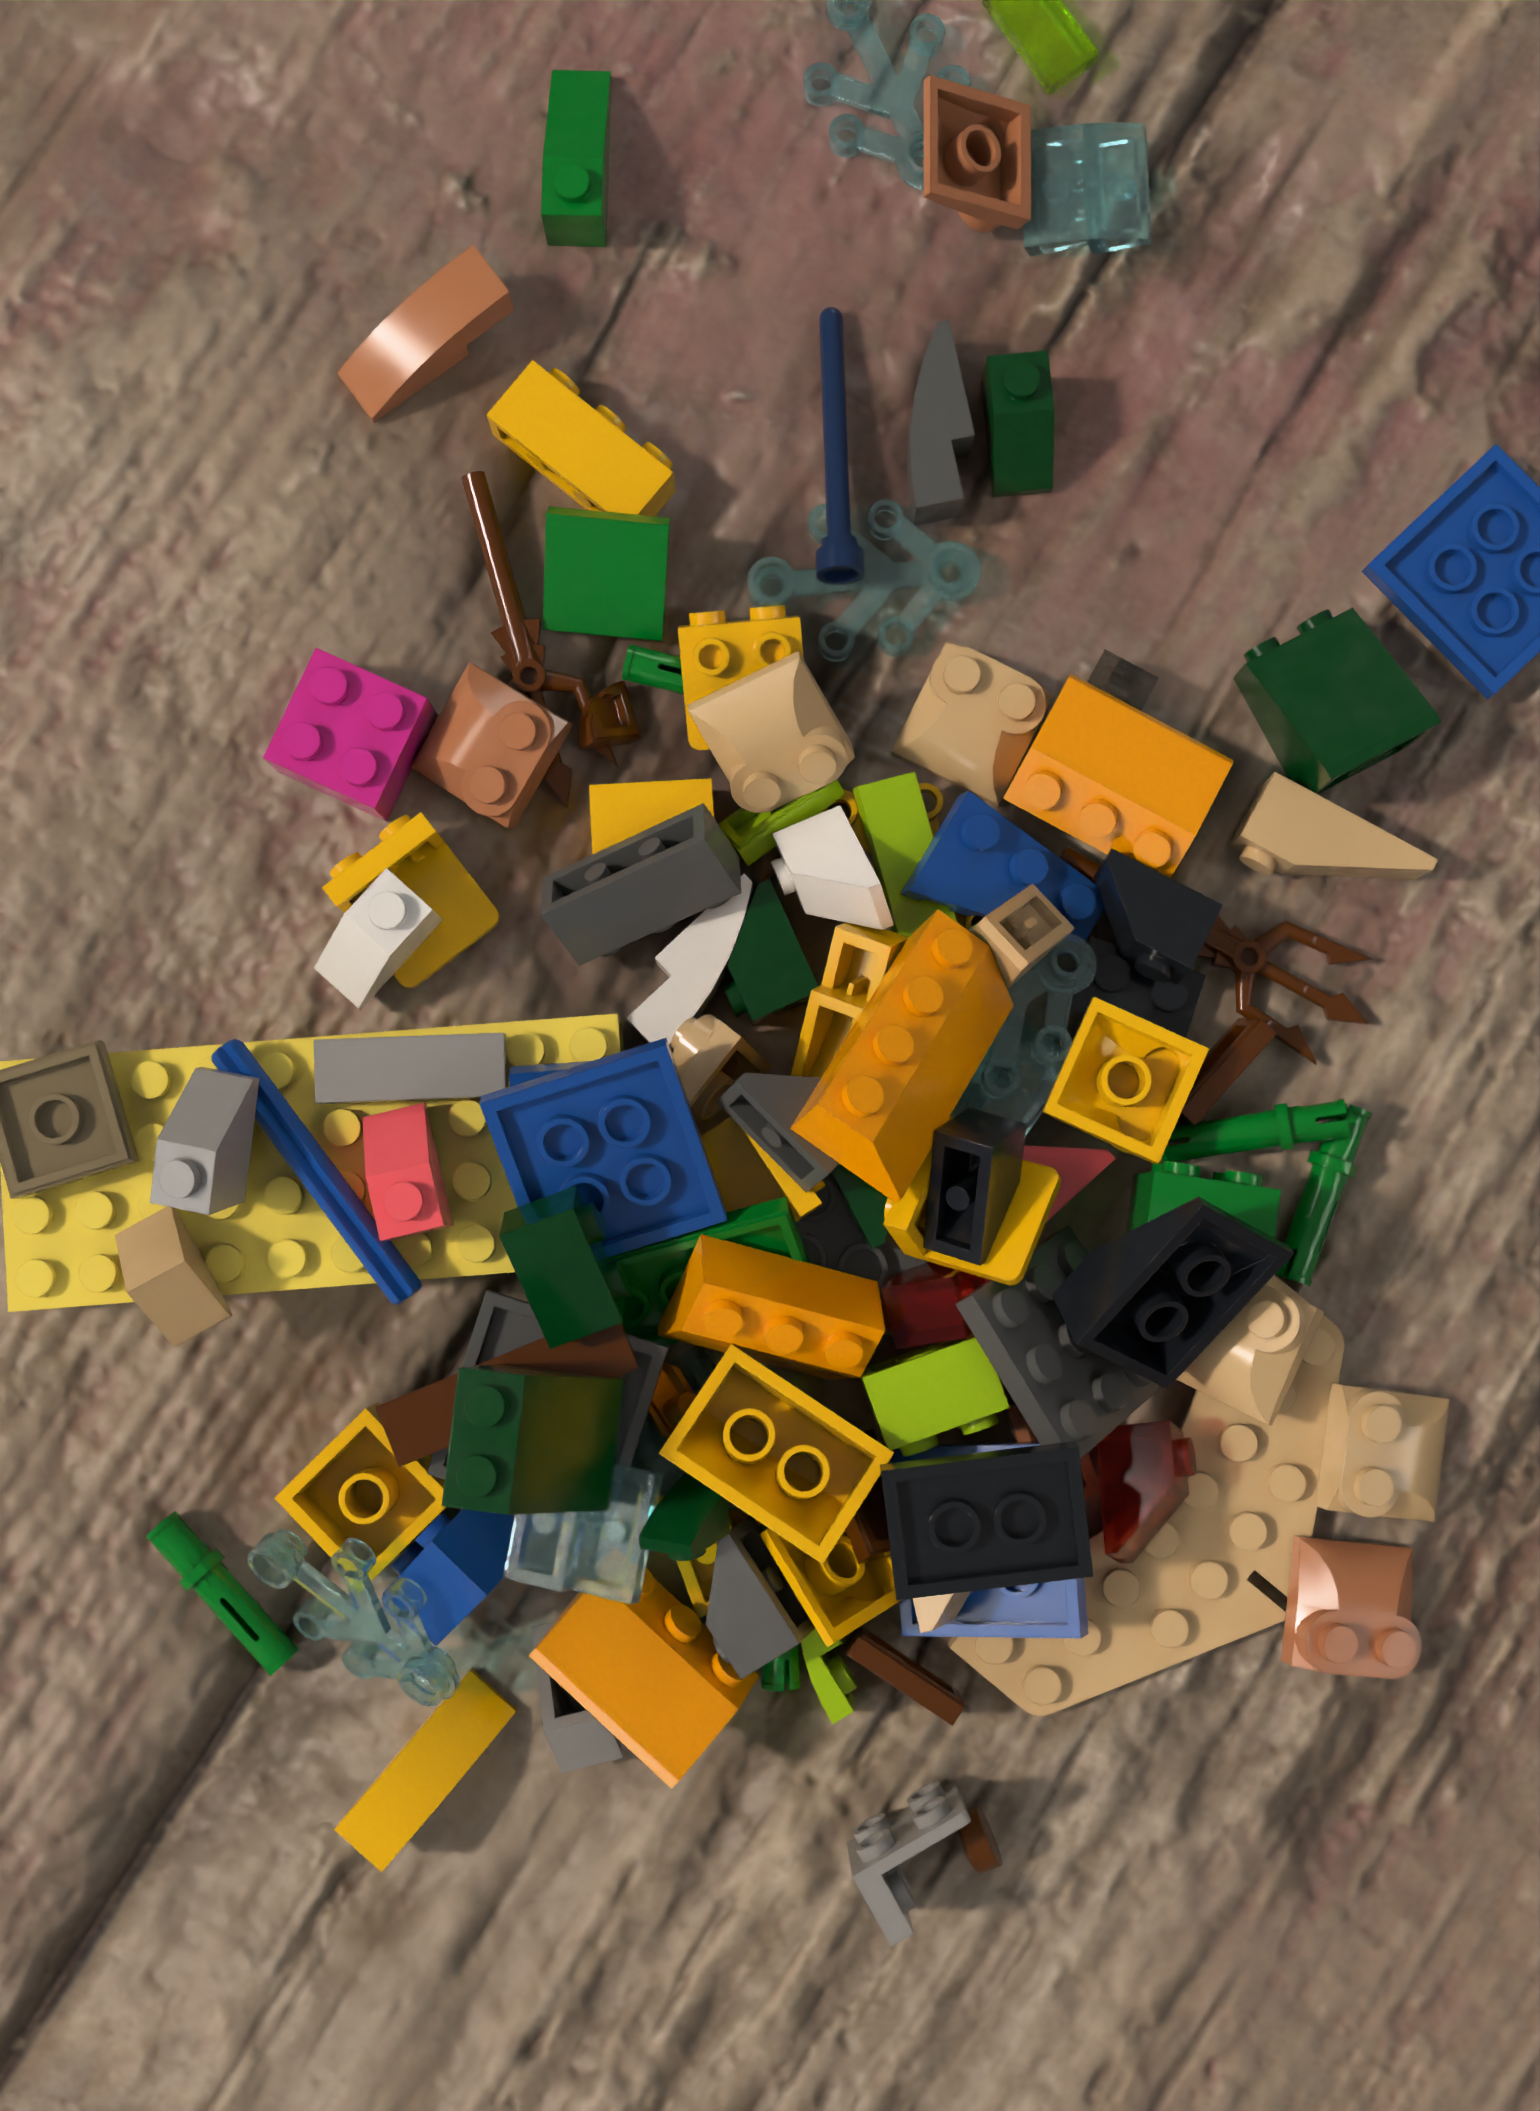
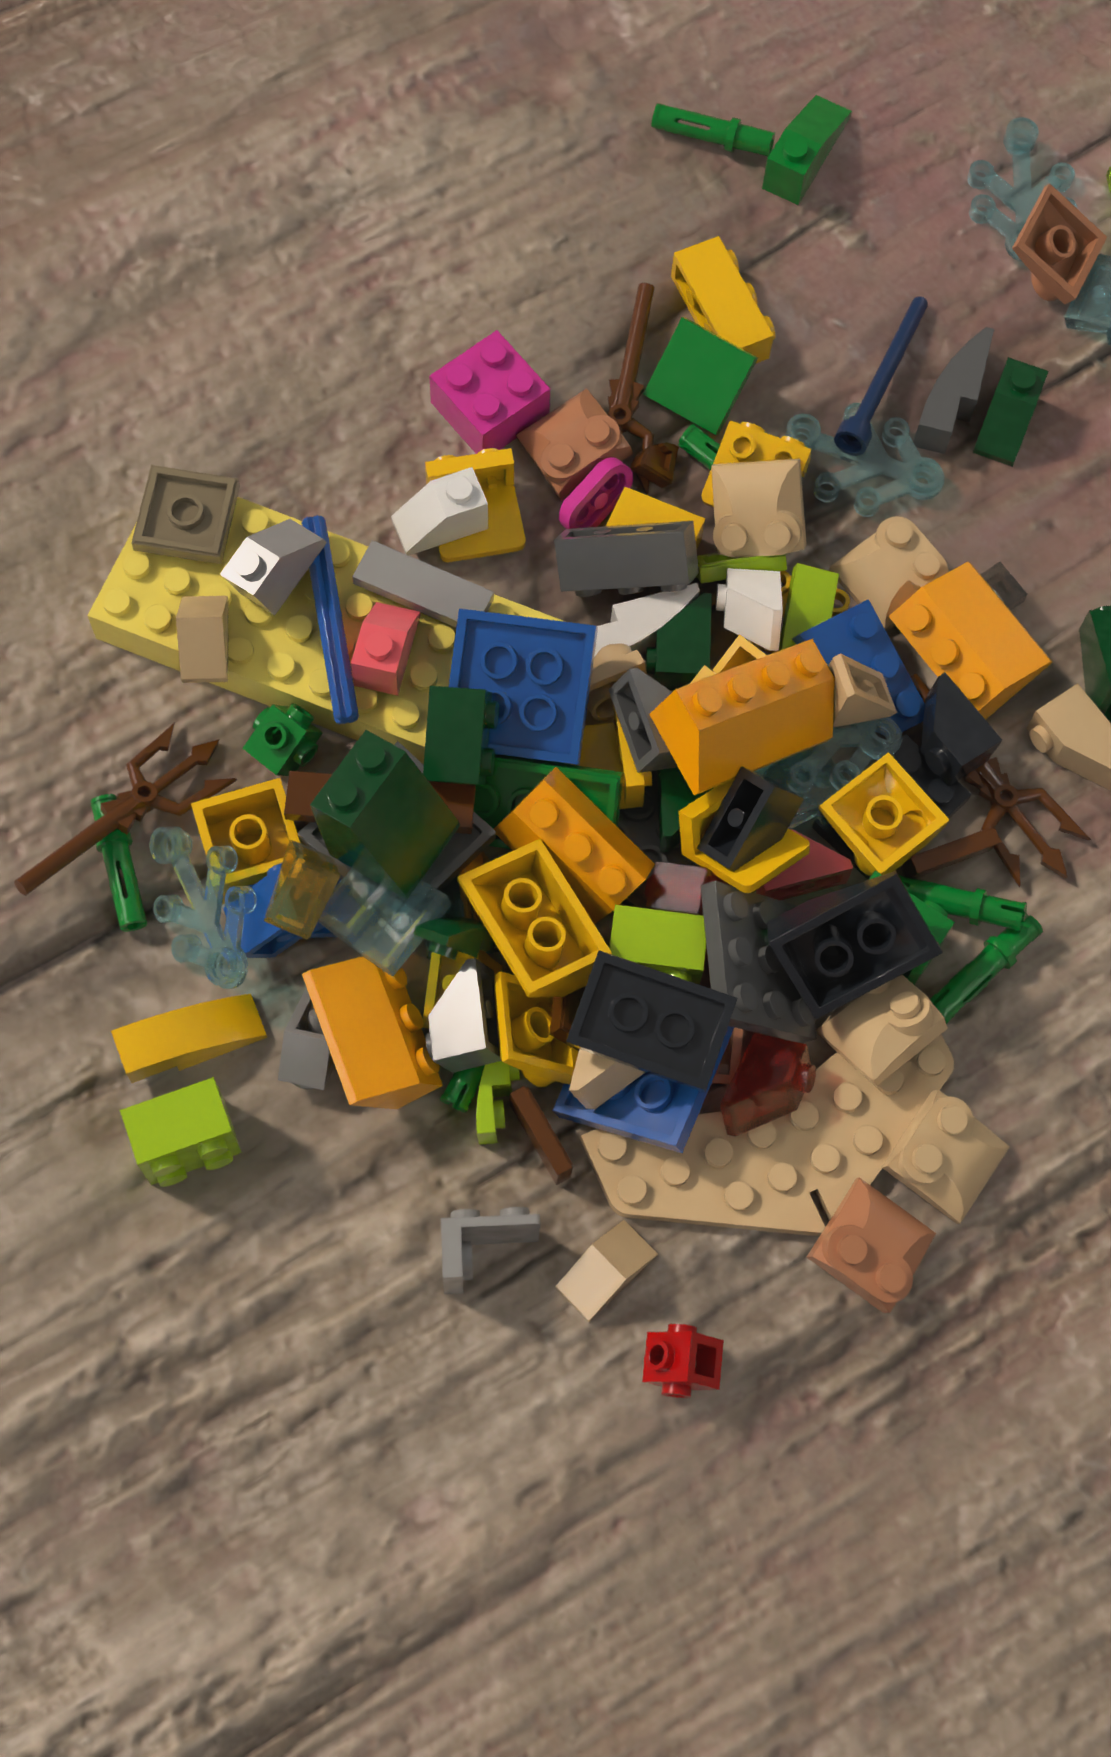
camera: 25 degrees right, 15 degrees down
nougat slope [337,244,514,423] -> none
reddish brown tile [957,1804,1002,1874] -> none
none -> reddish brown piece [14,722,237,896]
none -> lime brick [120,1077,242,1187]
none -> green brick [242,703,323,776]
none -> clear yellow slope [264,840,340,940]
none -> tan slope [555,1220,658,1322]
none -> dark pink plate [559,457,633,529]
none -> red brick [642,1324,724,1399]
none -> green pin [651,103,775,156]

